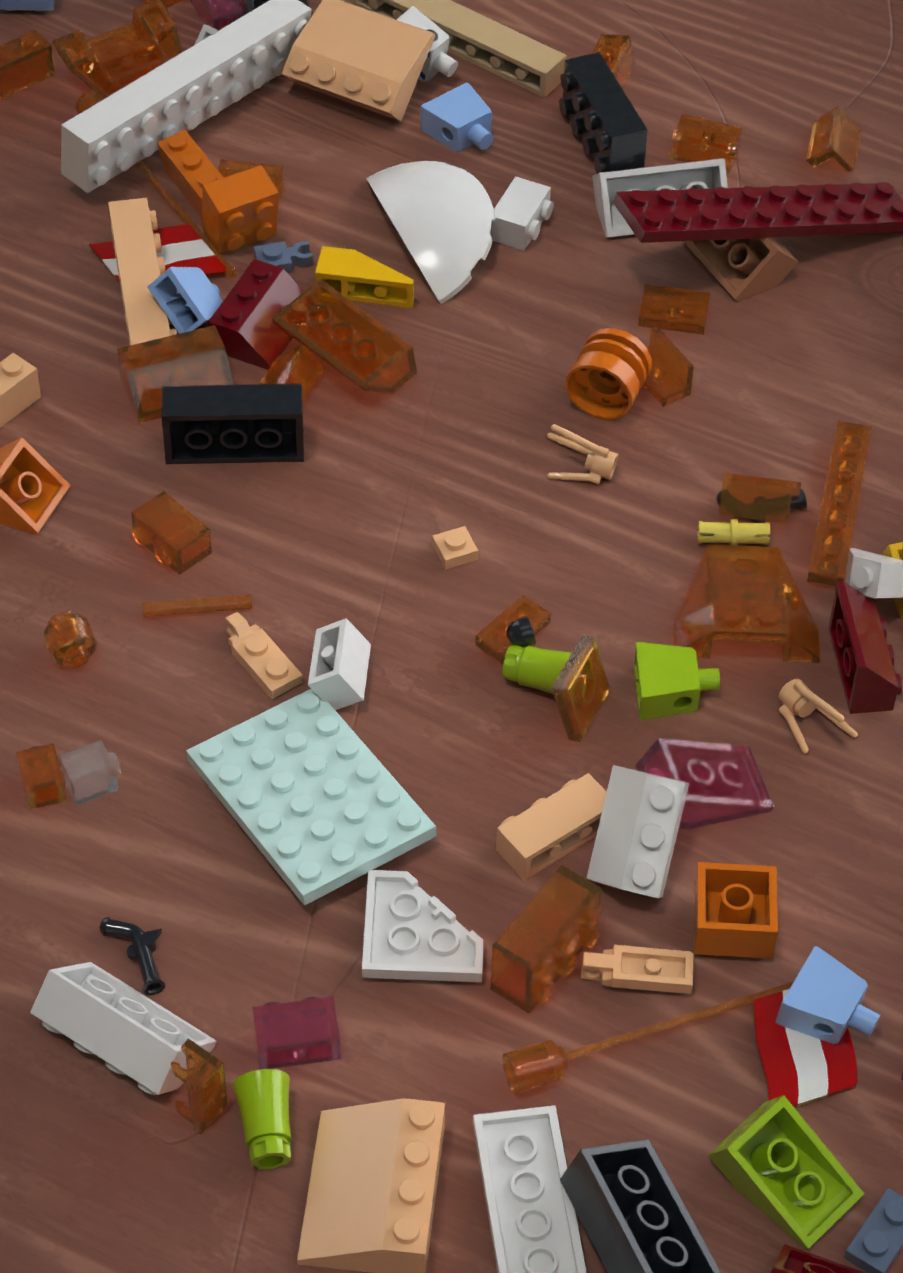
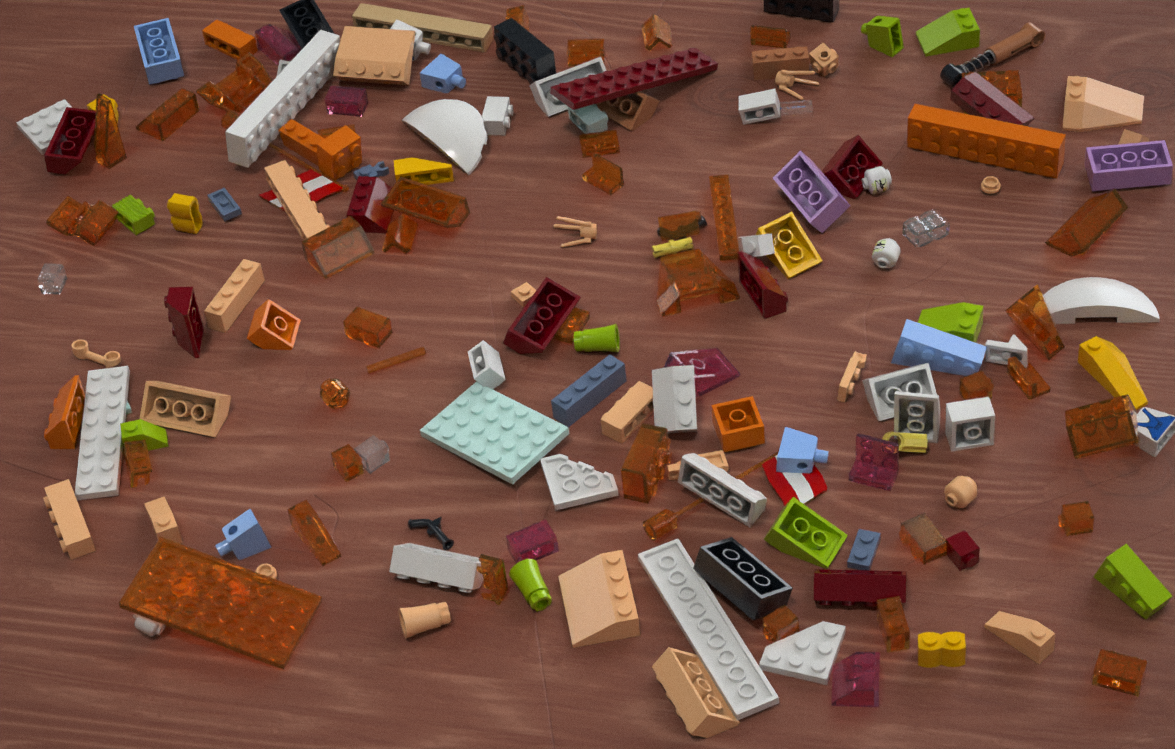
camera: 10 degrees left, 5 degrees down
light blue torso [147,267,223,339] -> none
black brick [161,384,304,464] -> none
light nougat hinge [225,612,303,699] -> none
black hinge [507,616,536,647] -> none
clear orange tile [552,635,611,742] -> none
orange wheel [565,328,652,420] -> none
lime torso [633,642,720,720] -> none
light nougat plant [778,679,858,754] -> none
none -> sand blue plate [207,188,242,221]
none -> clear pink brick [324,86,368,117]
none -> light nougat plant [398,602,451,639]
none -> dark red slope [503,277,581,354]
none -> sand blue brick [551,354,627,428]
none -> light aqua brick [568,104,608,138]
none -> white slope [678,453,767,527]

